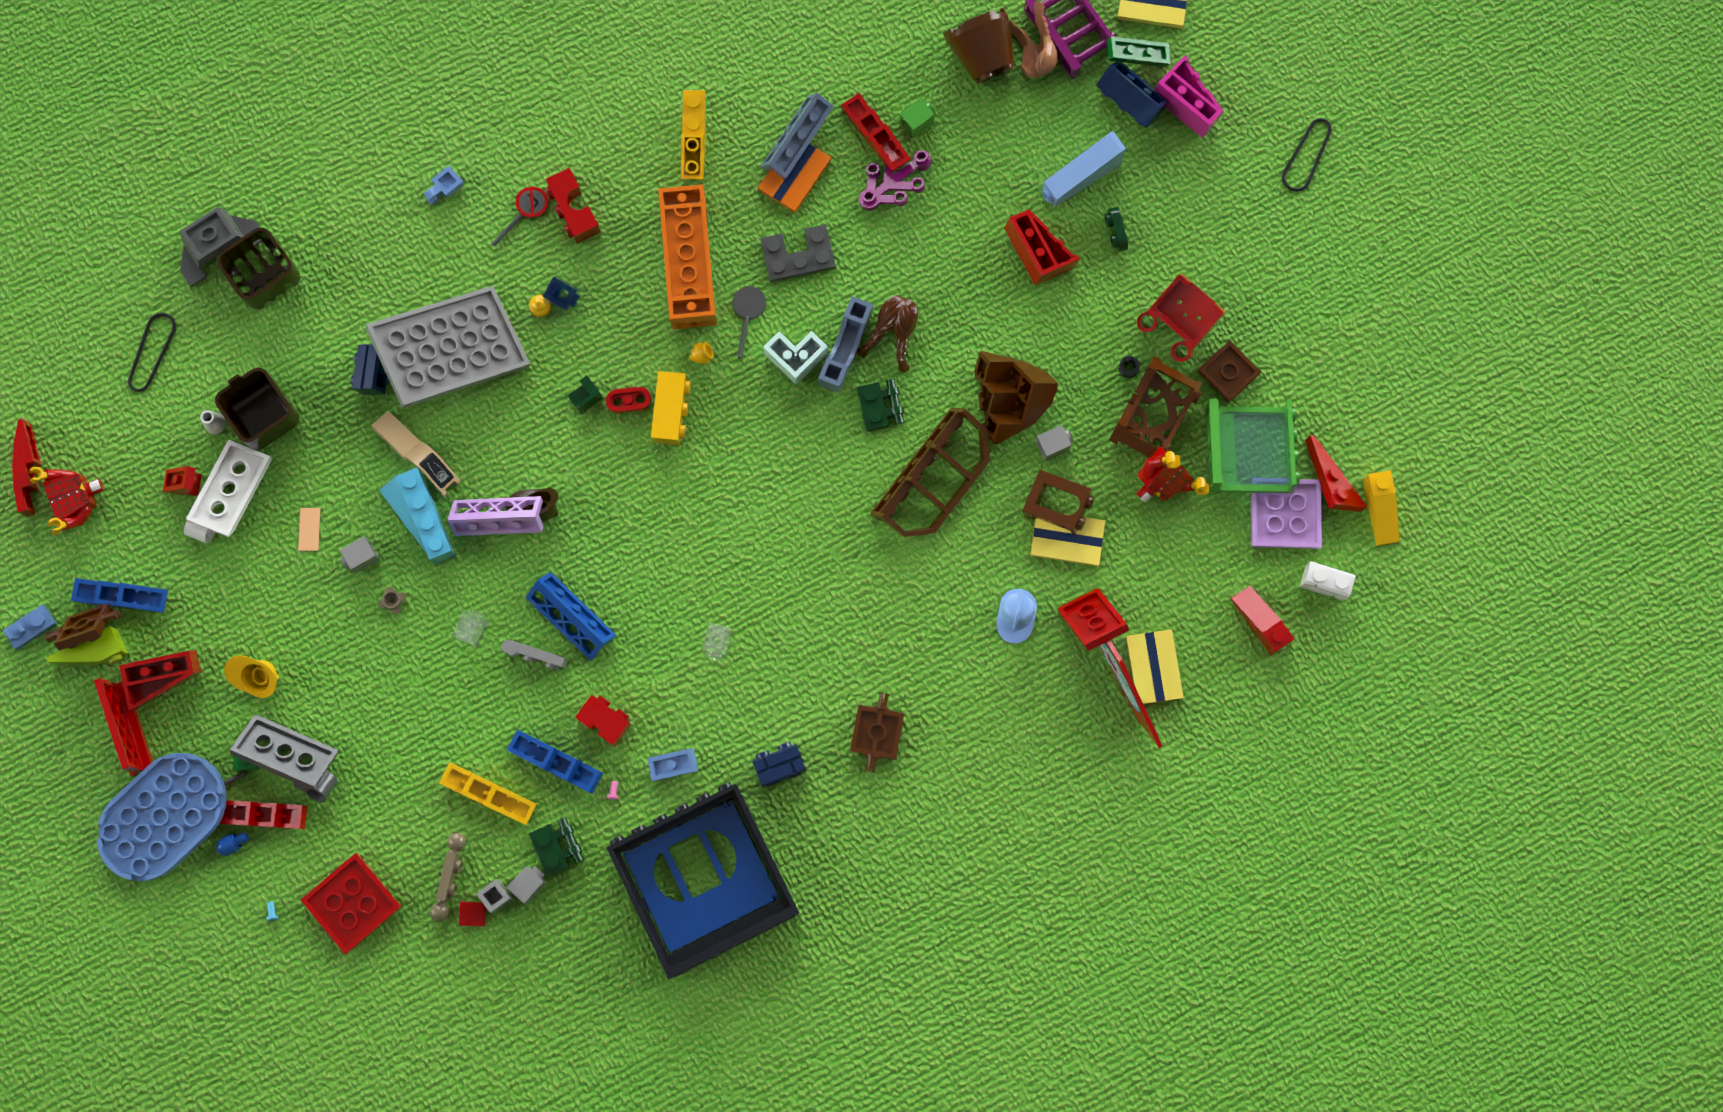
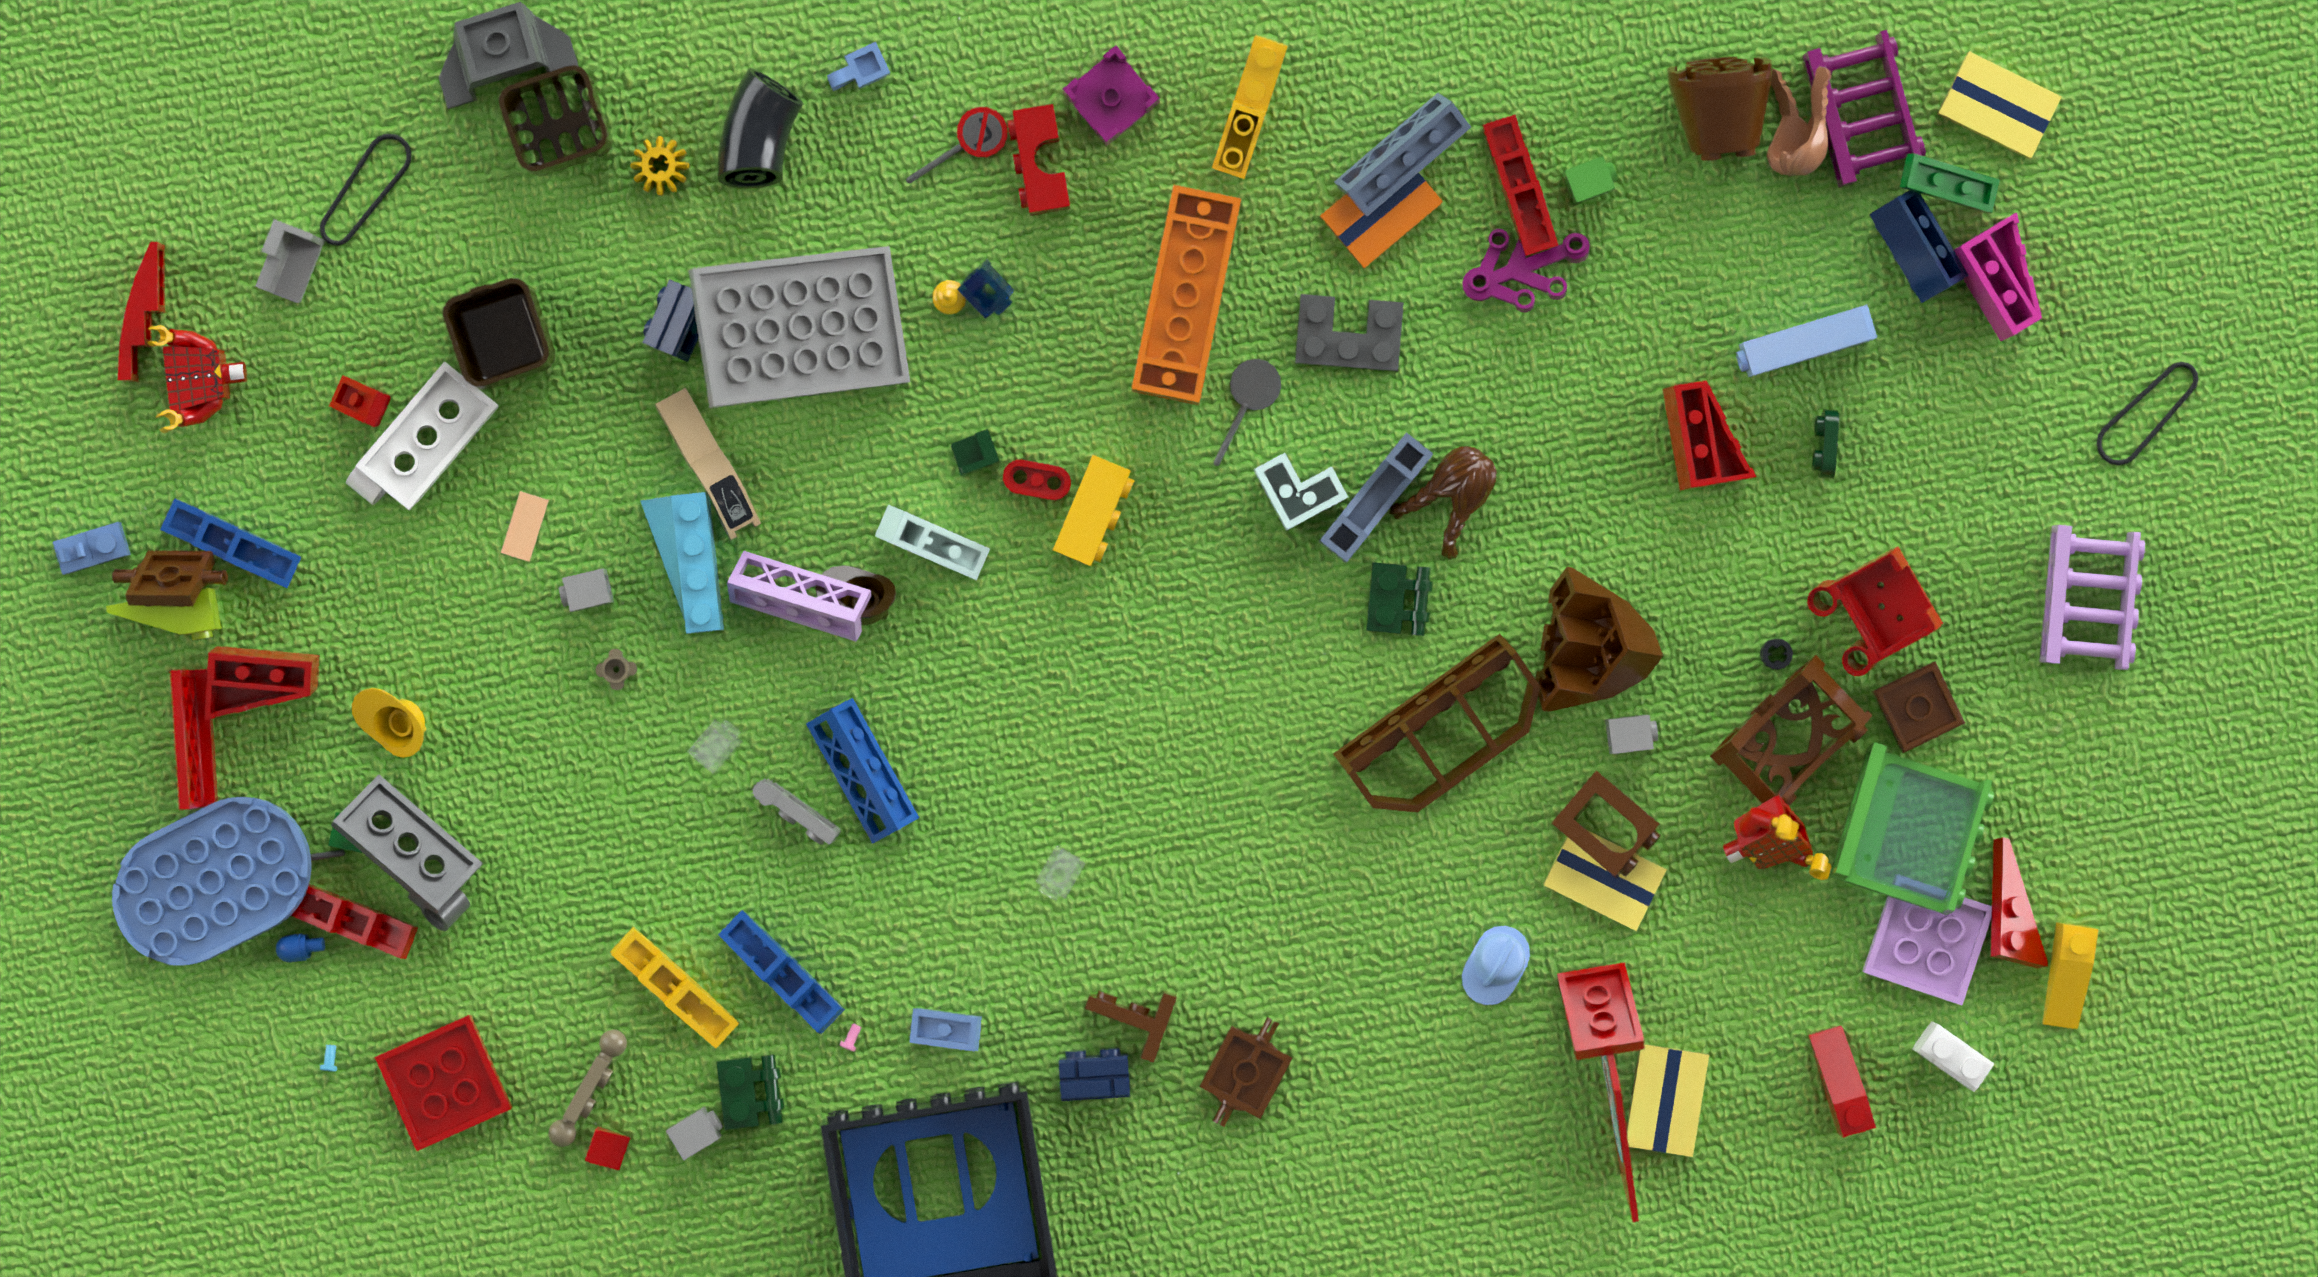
camera: 20 degrees right, 10 degrees up
white cone [200,410,226,434] -> none
light grey brick [476,879,514,914] -> none
red brick [575,695,632,747] -> none
yellow plate [689,342,714,364] -> none
none -> light grey panel [255,219,325,303]
none -> yellow gear [630,136,690,196]
none -> black brick [718,68,804,189]
none -> light aqua slope [875,505,990,580]
none -> magenta panel [1063,45,1160,146]
none -> reddish brown bracket [1085,990,1177,1063]
none -> lavender fence [2039,525,2145,670]

